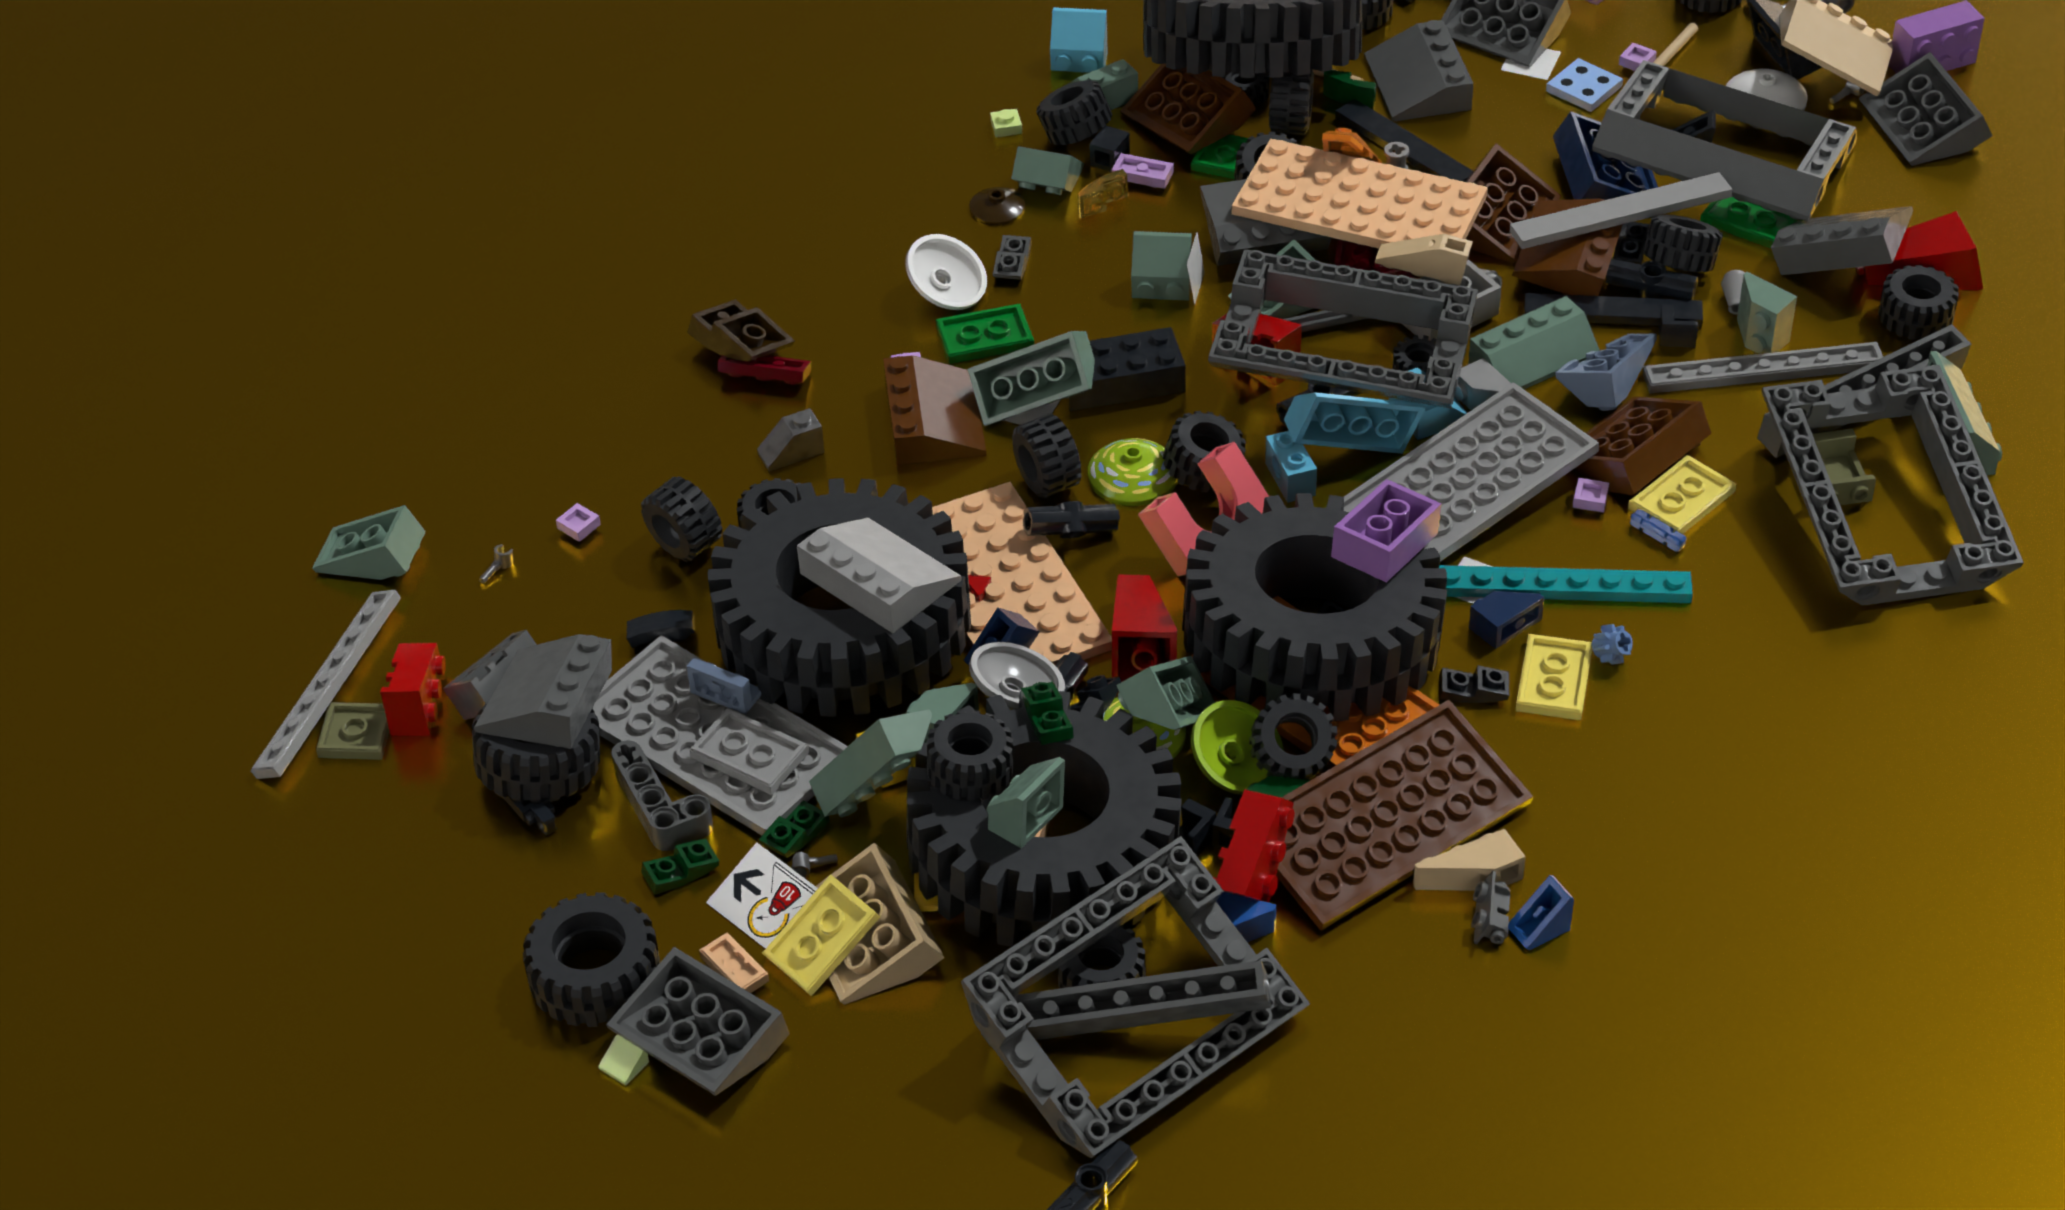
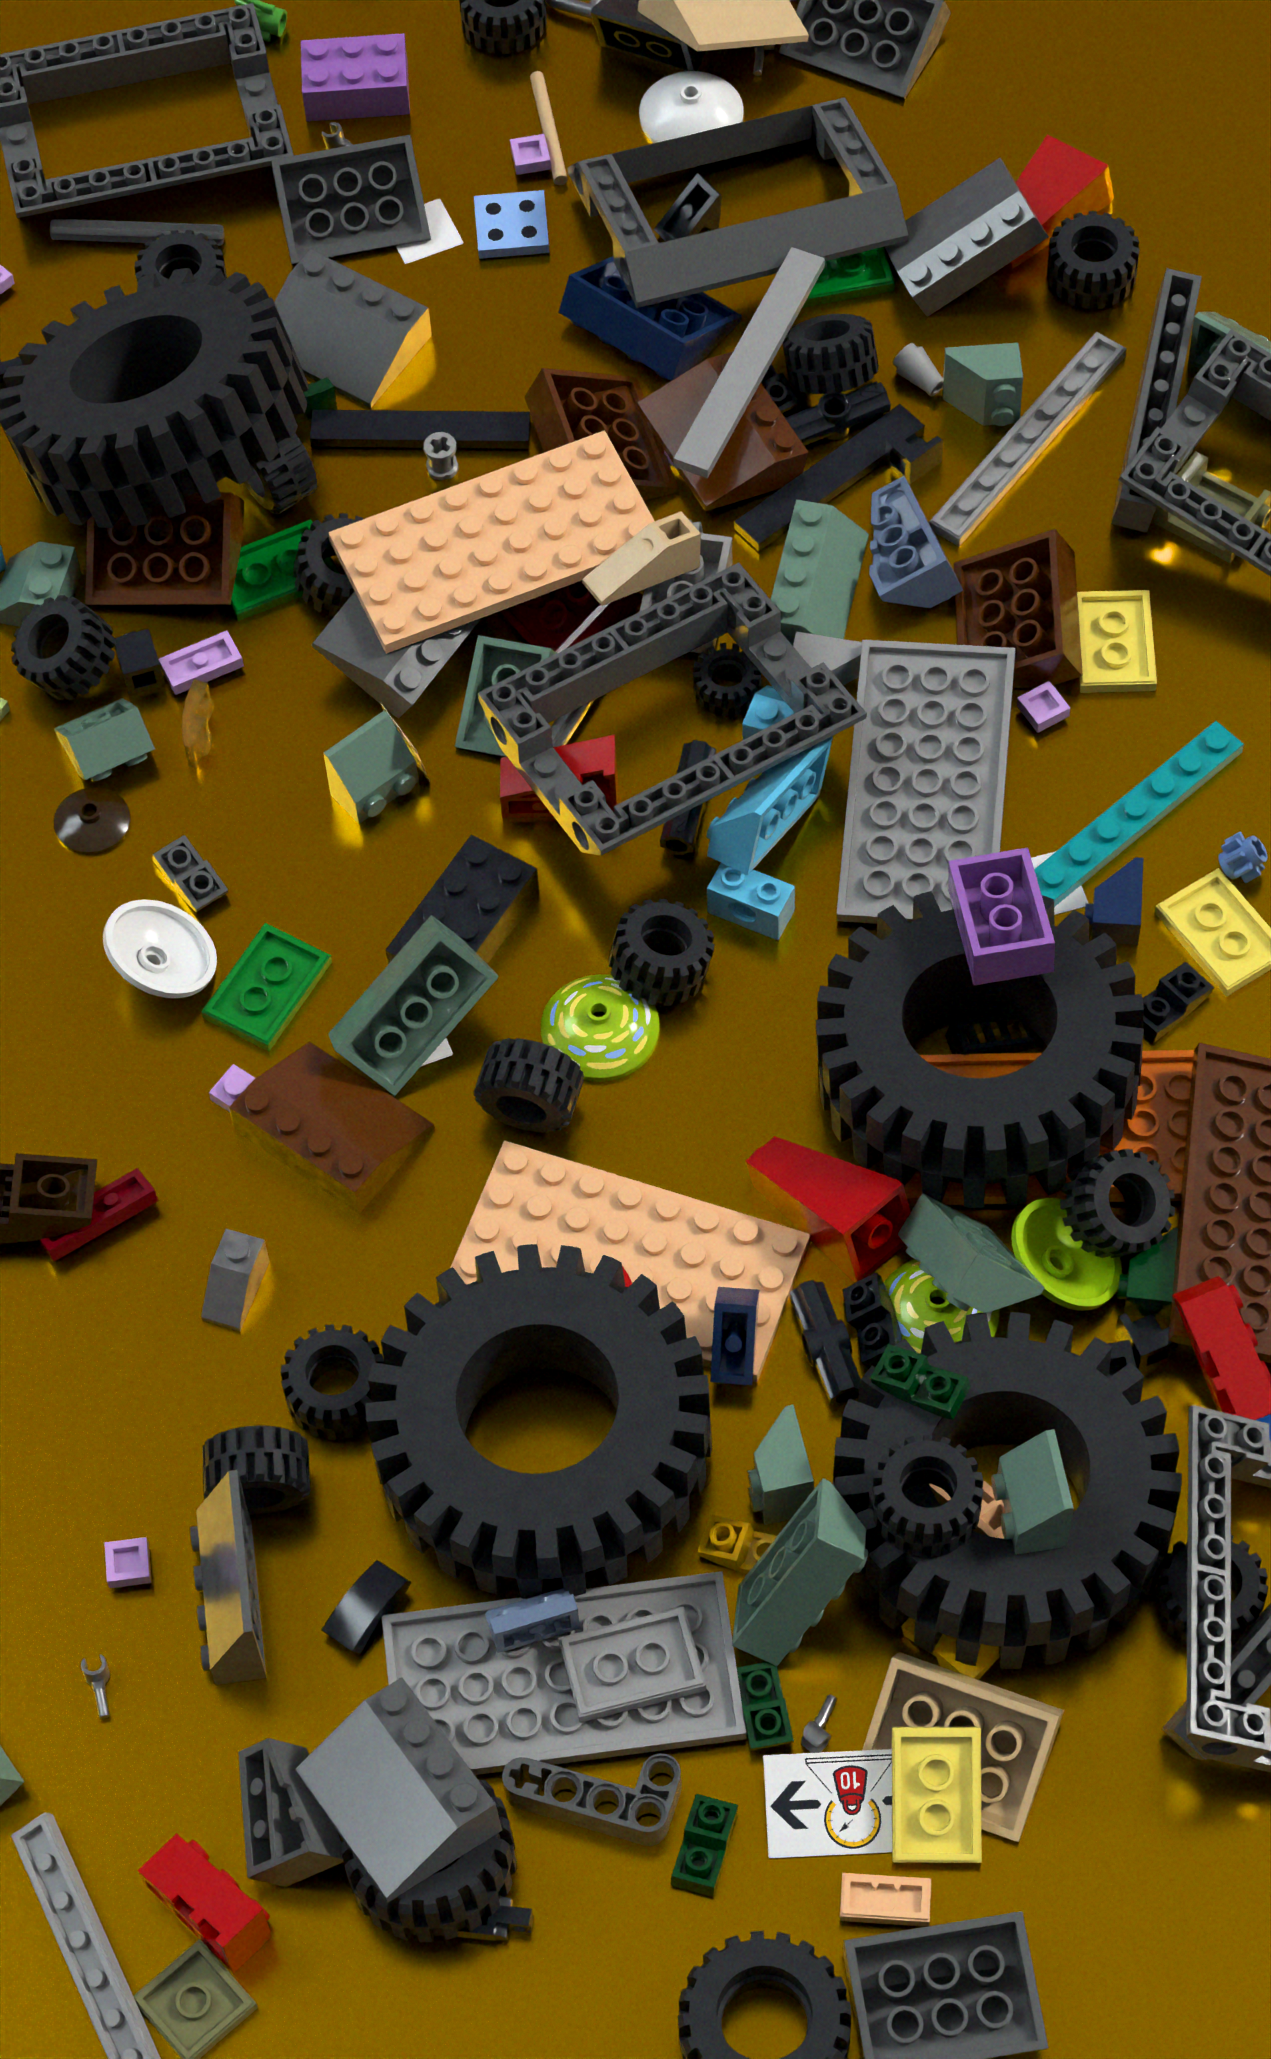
camera: 45 degrees left, 15 degrees up
light grey slope [797,518,961,633] -> none
light grey dish [969,642,1065,709] -> none
black piece [1023,501,1120,539] -> none
coral arch [1138,442,1269,577] -> none
orange wedge [1322,128,1382,163] -> none
blue axle [1630,509,1687,552] -> none
none -> dark grey slope [190,1470,267,1685]

